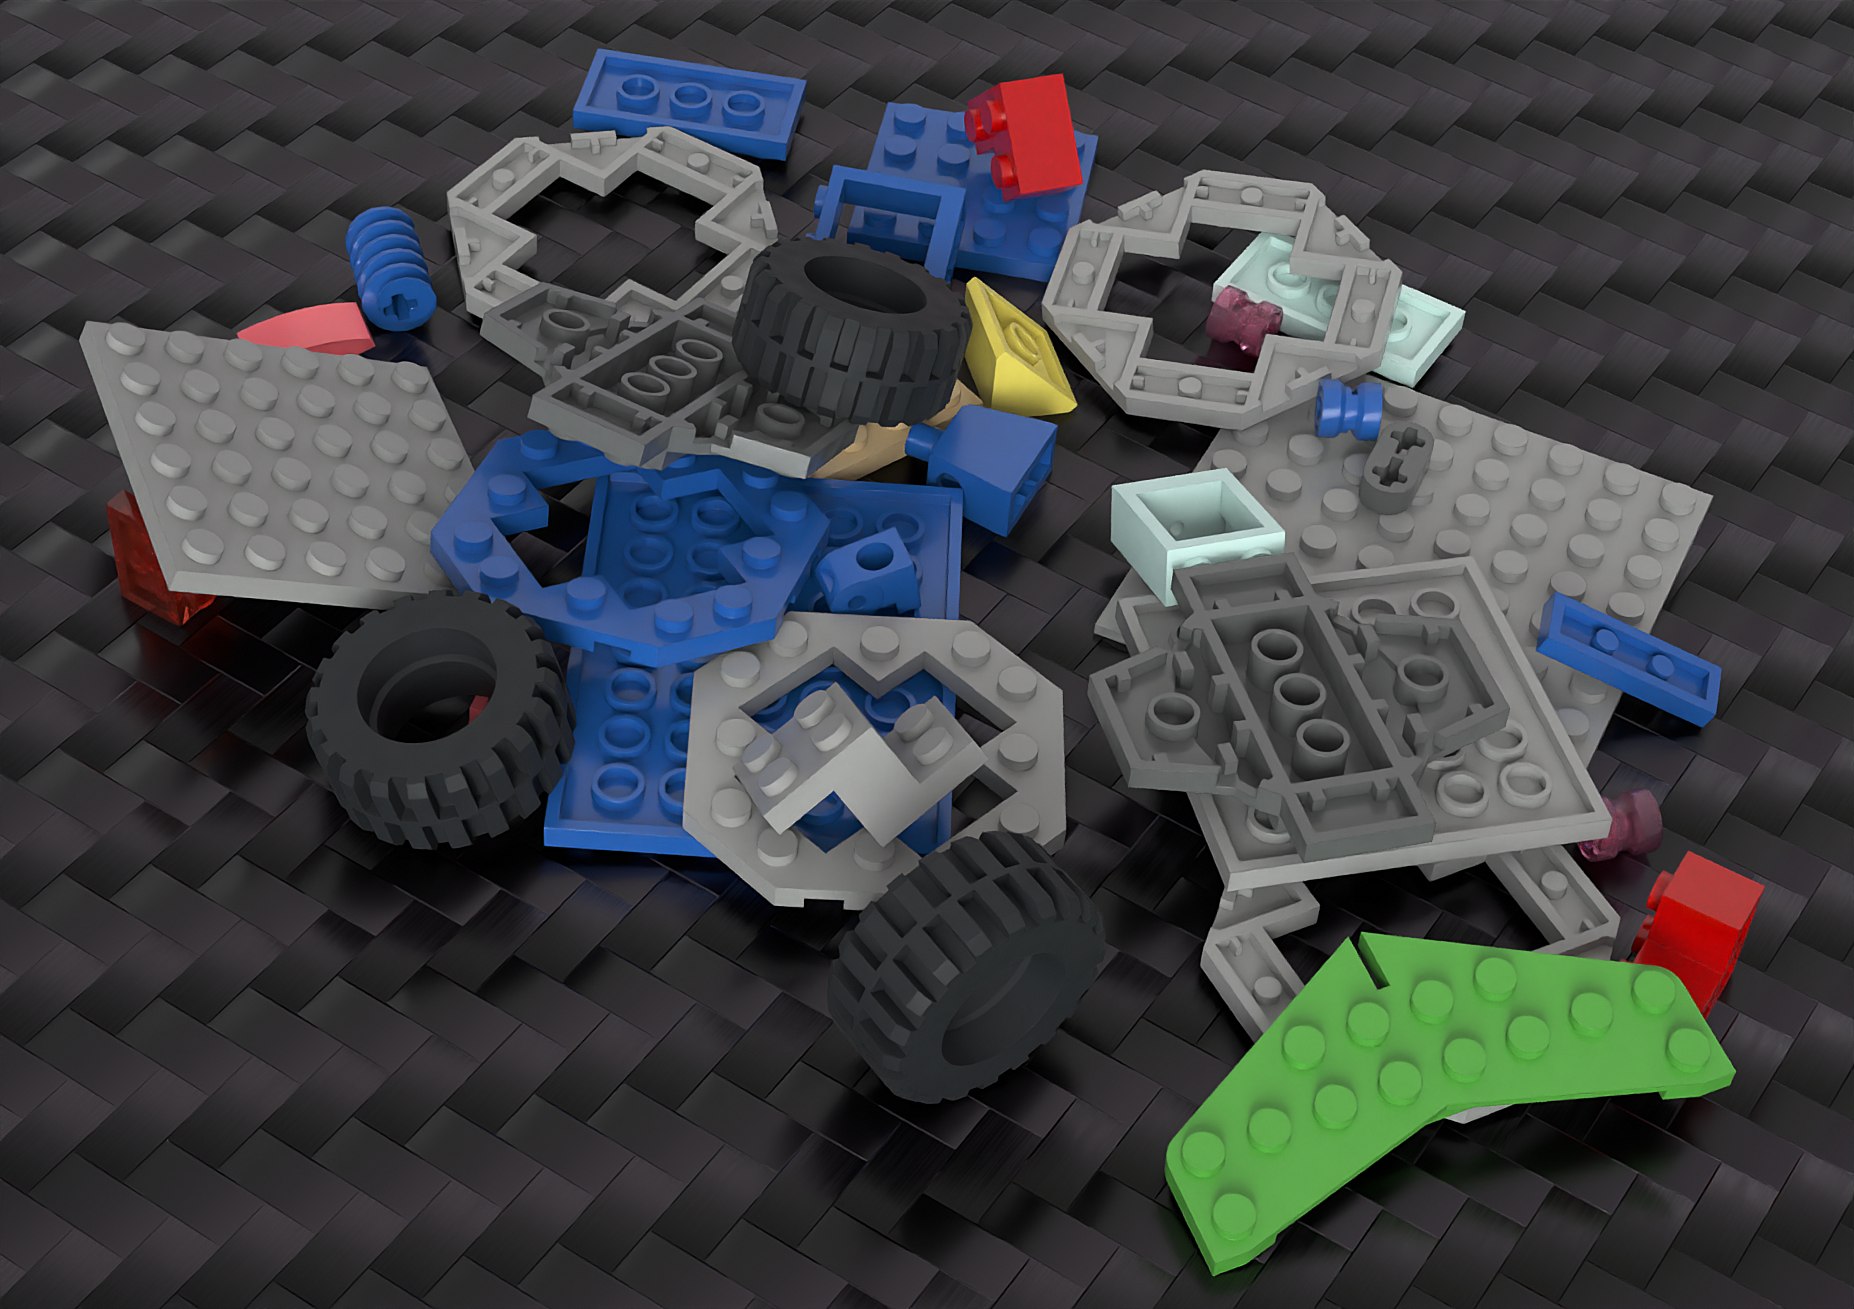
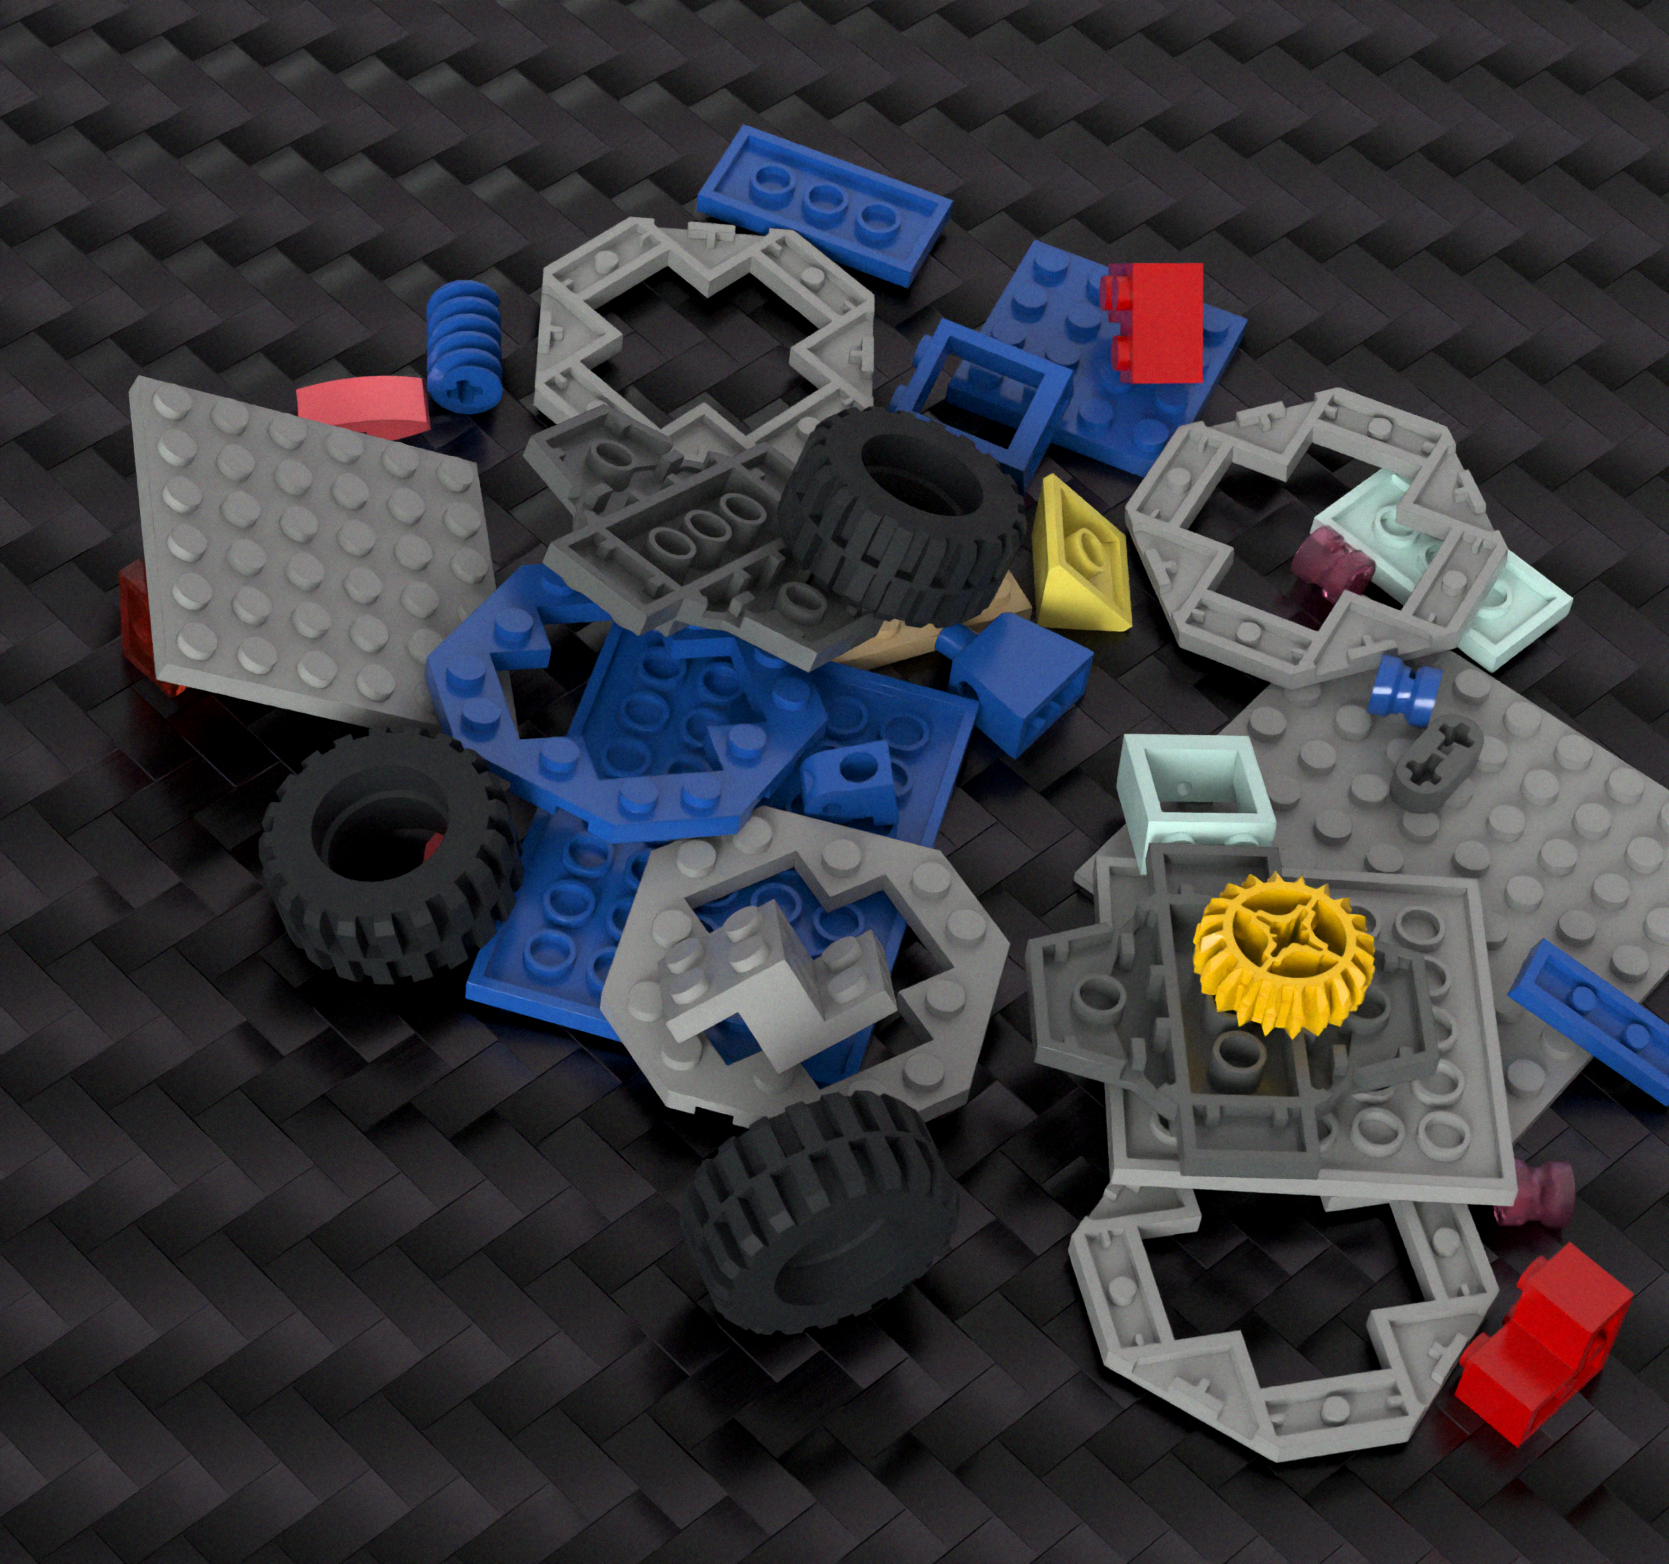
camera: 10 degrees right, 5 degrees up
bright green wing [1164,932,1736,1276] -> none
none -> yellow gear [1193,870,1375,1040]

